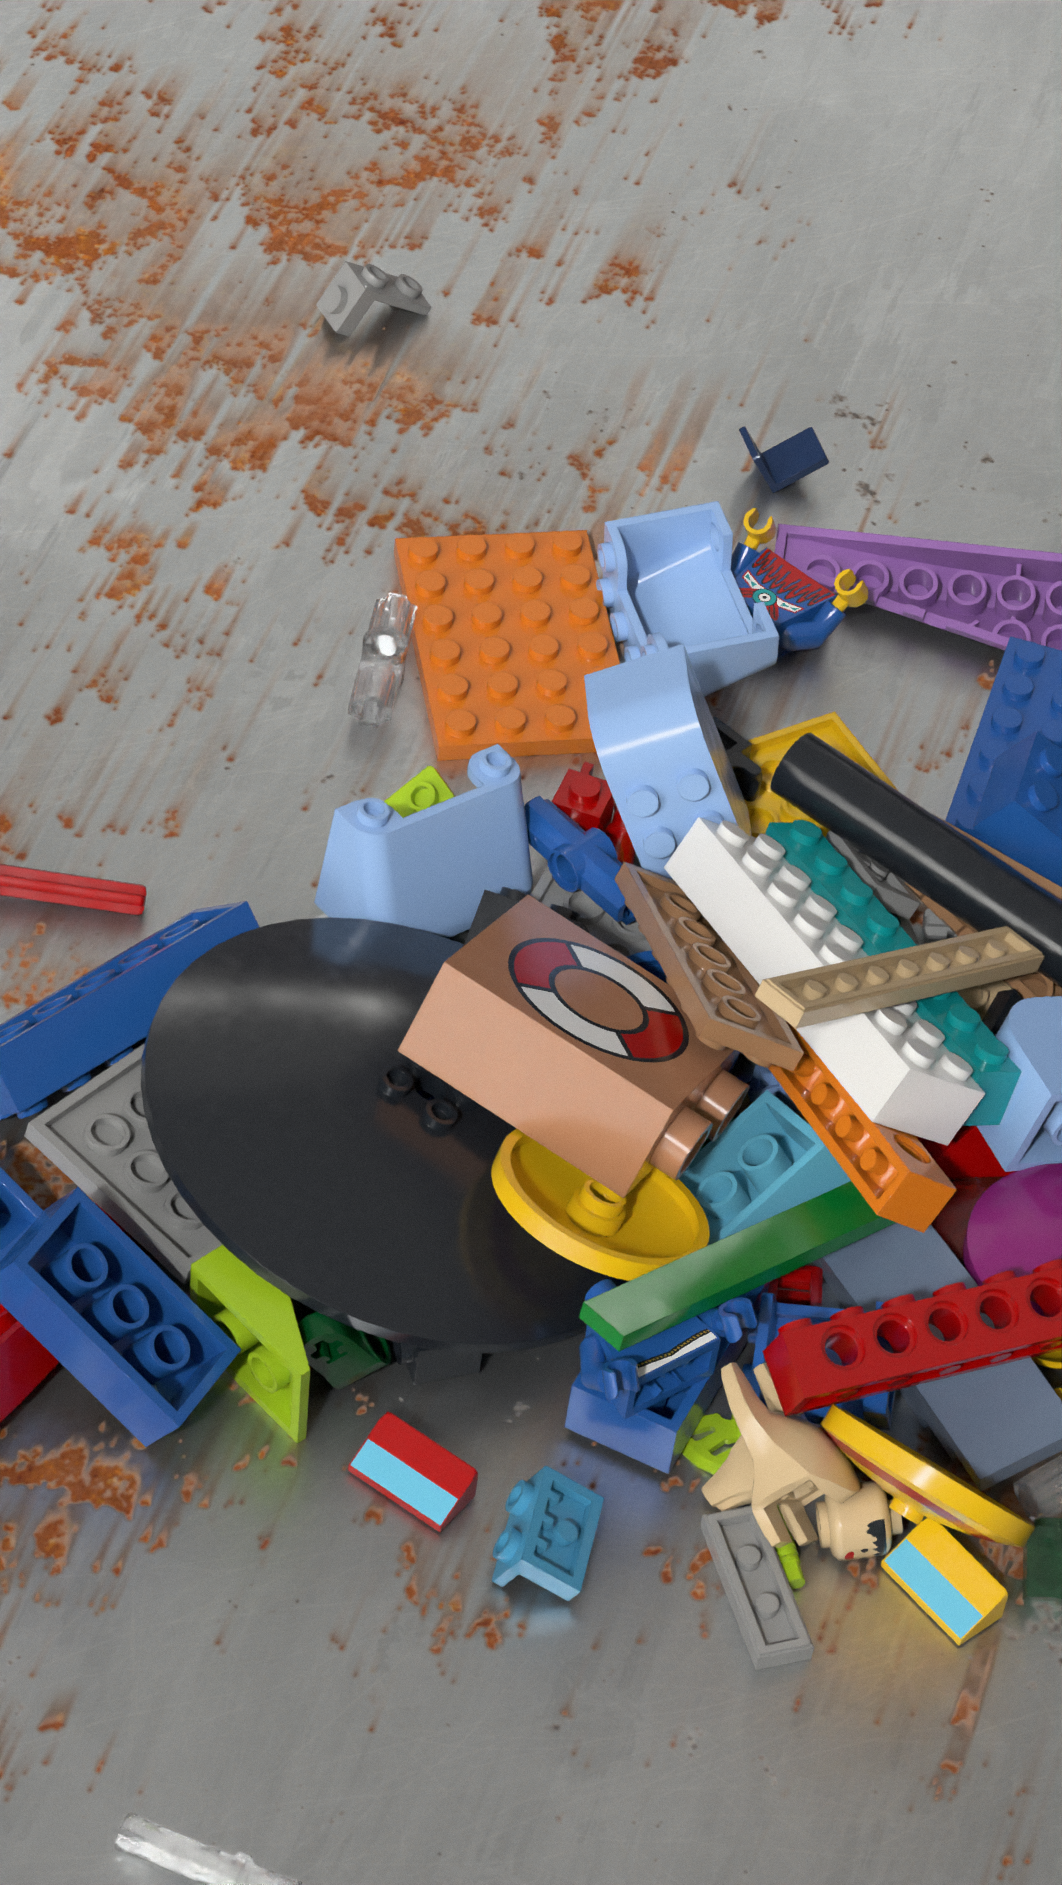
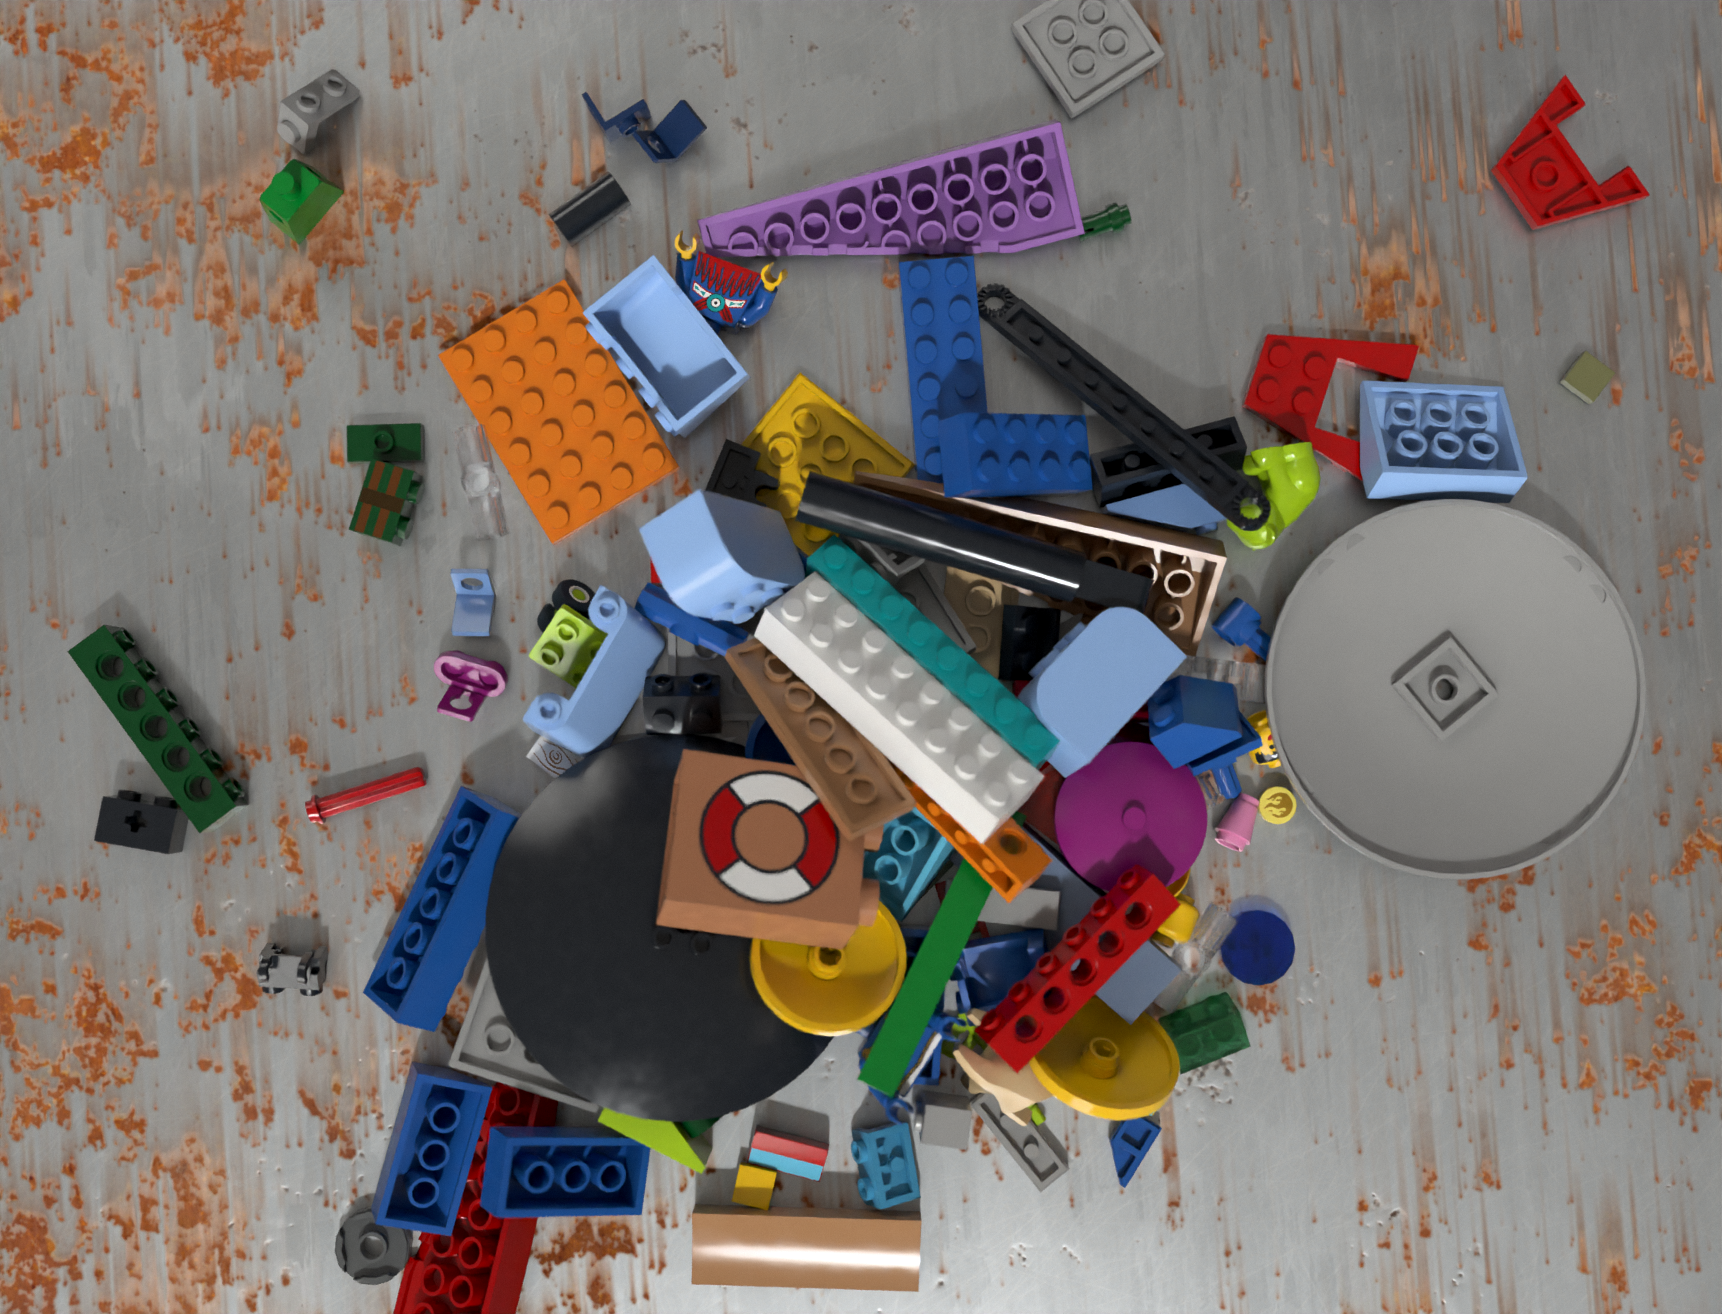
camera: 15 degrees left, 40 degrees up
tan tile [755,926,1045,1029] -> none
none -> green torso [259,159,344,245]
none -> dark green plate [346,423,424,464]
none -> dark green brick [349,458,425,547]
none -> magenta bracket [434,650,508,722]
none -> medium blue bracket [450,569,496,636]
none -> black brick [548,171,631,247]
none -> dark blue bracket [582,92,651,143]
none -> medium nougat arch [691,1204,921,1292]
none -> yellow tile [731,1162,777,1210]
none -> light grey brick [912,1090,972,1150]
none -> light grey tile [945,878,1061,930]
none -> blue tile [1108,1116,1162,1188]

